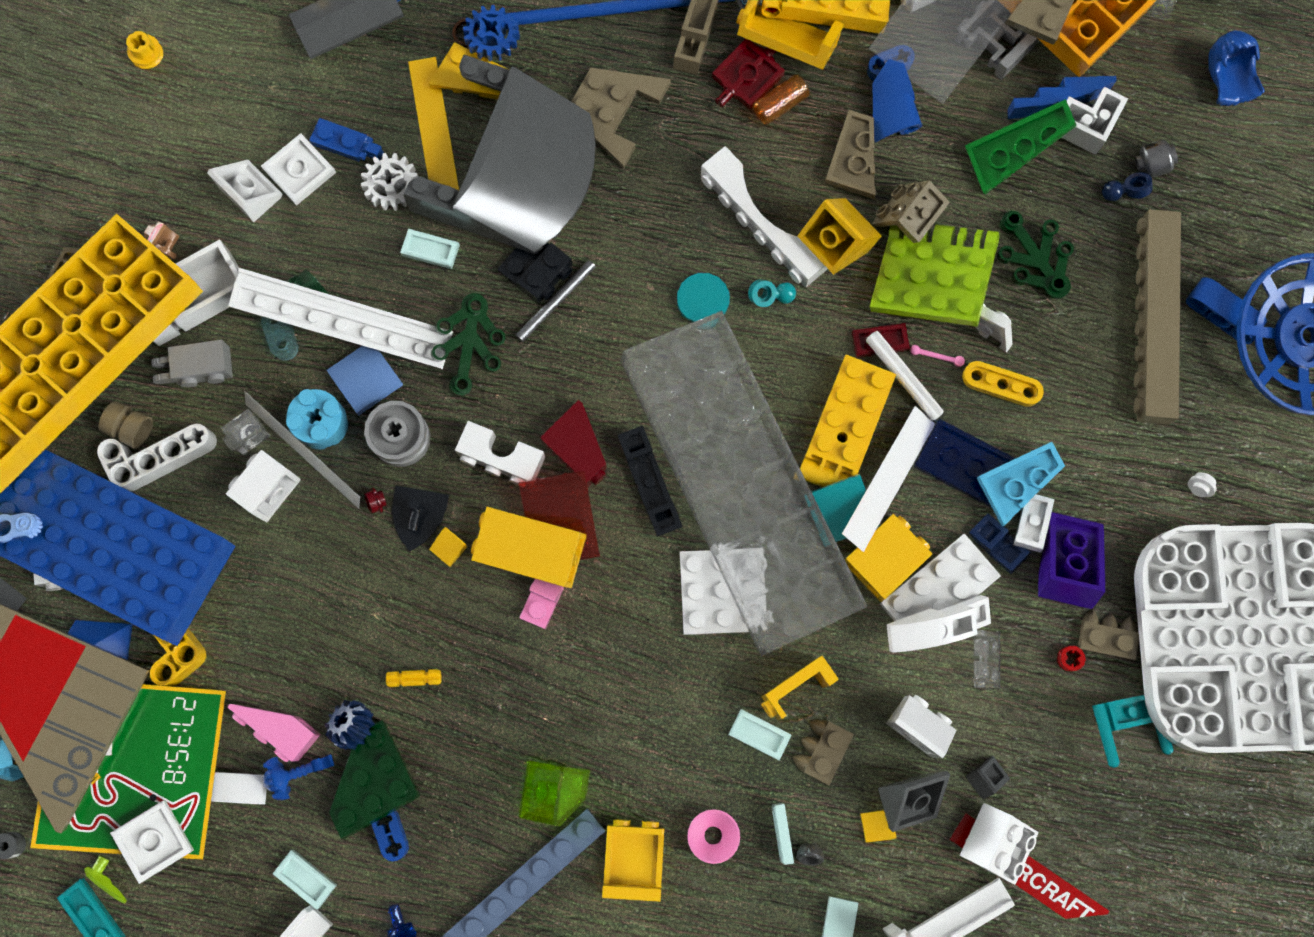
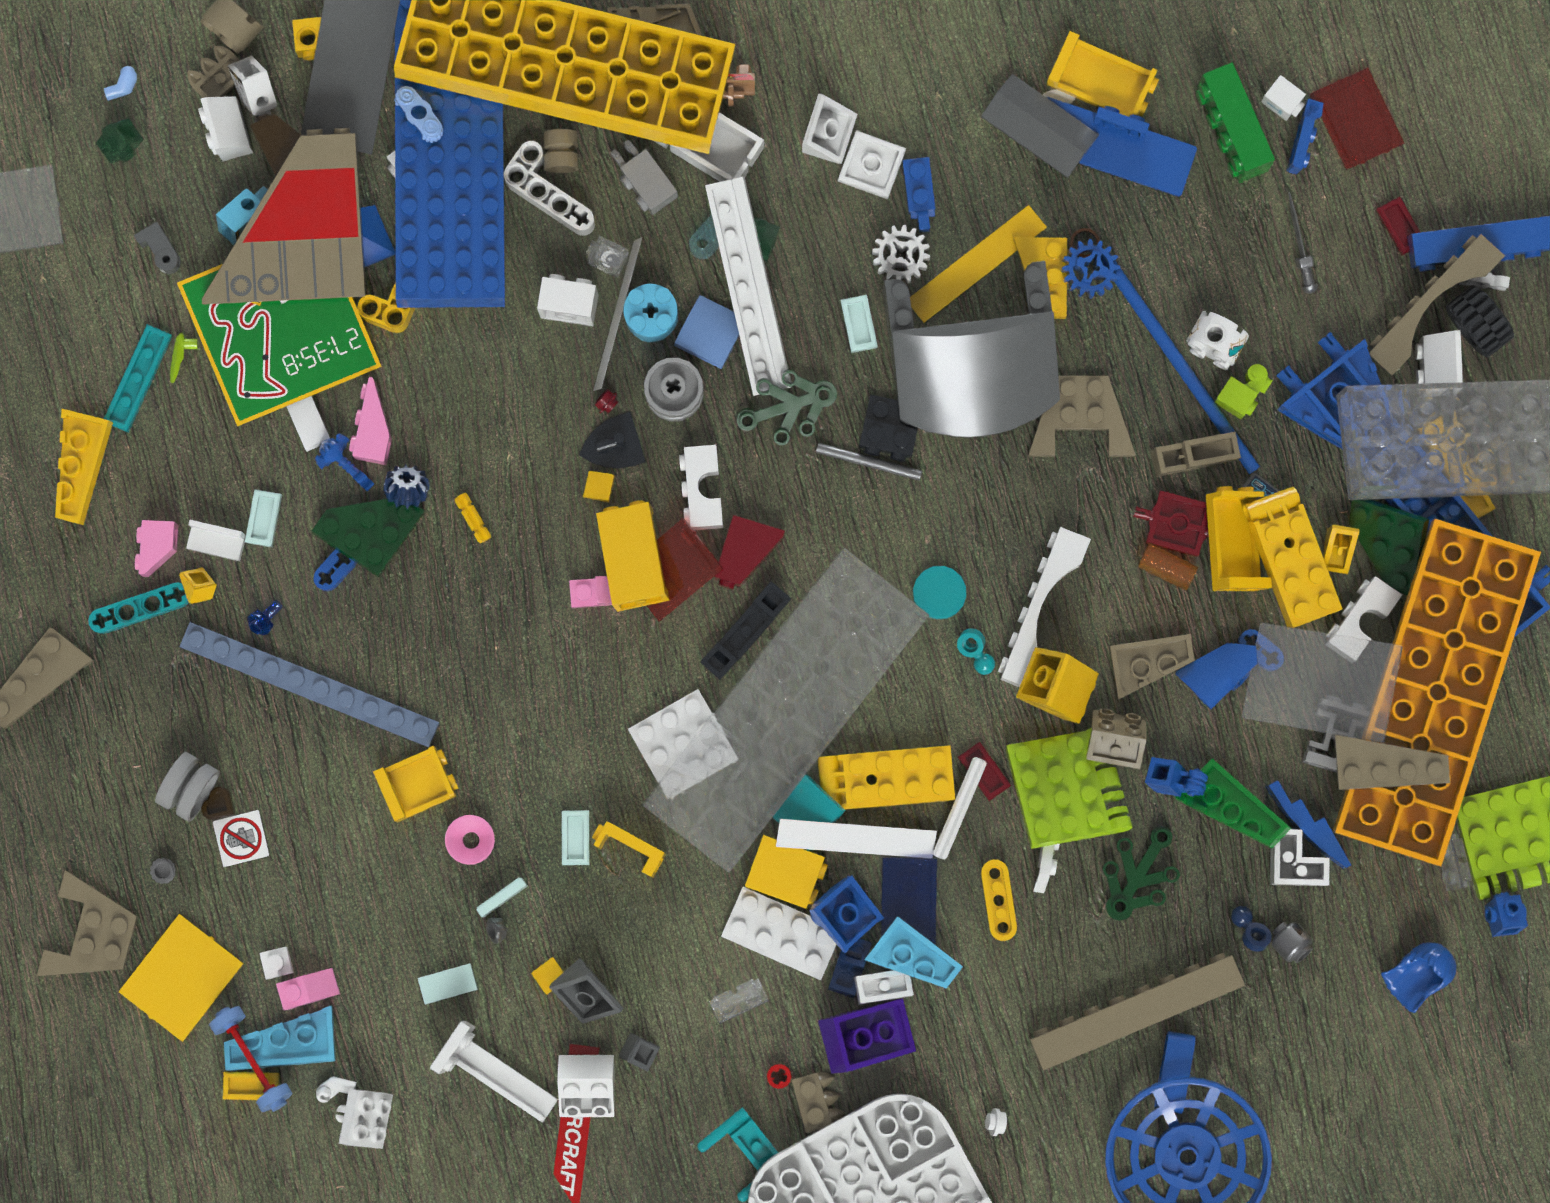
camera: 65 degrees right, 5 degrees up
white plate [110,800,194,884] -> none
clear neon green slope [519,760,590,826] -> none
dark tan plate [792,719,854,786] -> none
white slope [886,695,956,758] -> none
white slope [887,595,991,653] -> none
bright pink hinge [910,345,965,367] -> none
none -> blue slope [809,875,884,953]
none -> blue brick [1145,757,1208,797]

